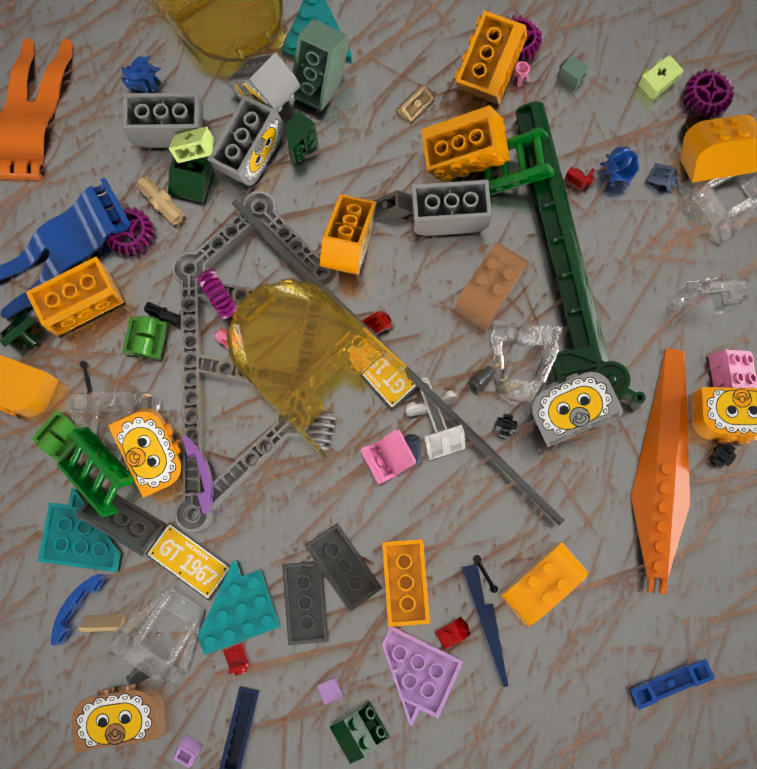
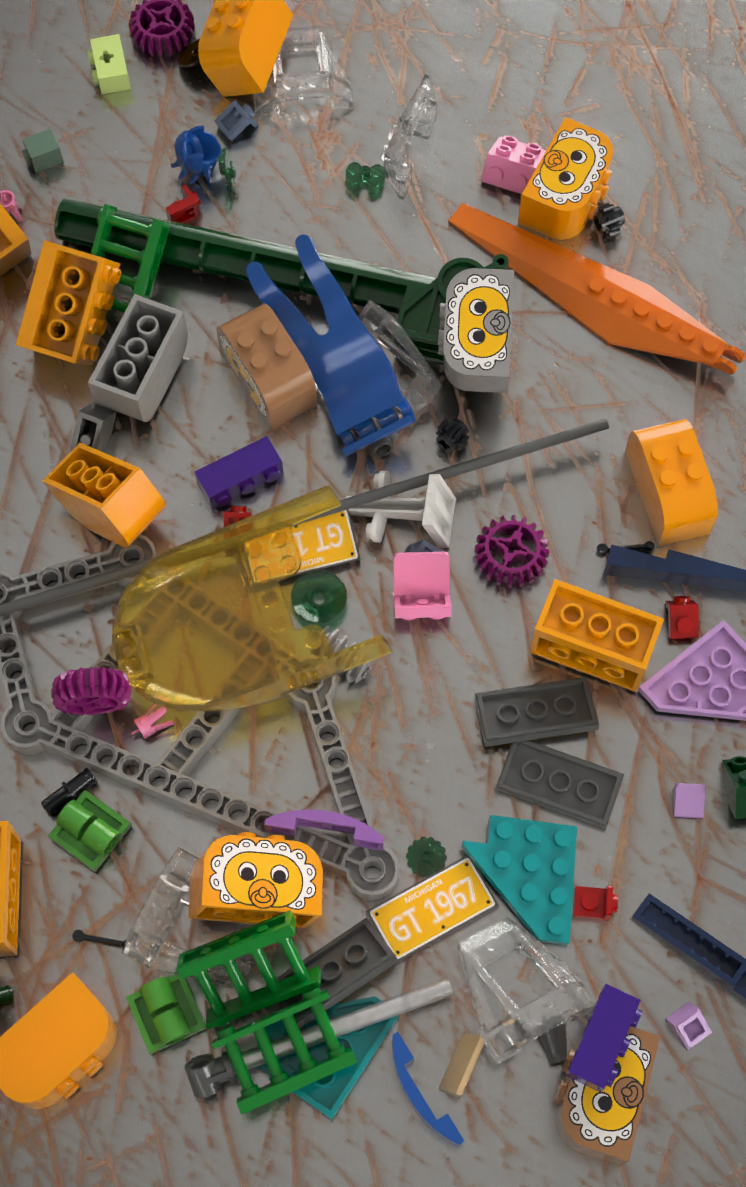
camera: 65 degrees left, 10 degrees down
none -> flat silver piece [184,978,454,1098]
none -> dark purple brick [194,436,284,509]
none -> green fence [212,987,357,1115]
none -> clear green piece [219,147,237,192]
none -> blue flag [246,234,415,456]
none -> clear green dish [291,570,347,623]
none -> clear green piece [345,162,385,194]
none -> clear green piece [406,837,447,877]
none -> magenta gear [474,515,550,589]
none -> dark purple brick [565,984,642,1092]

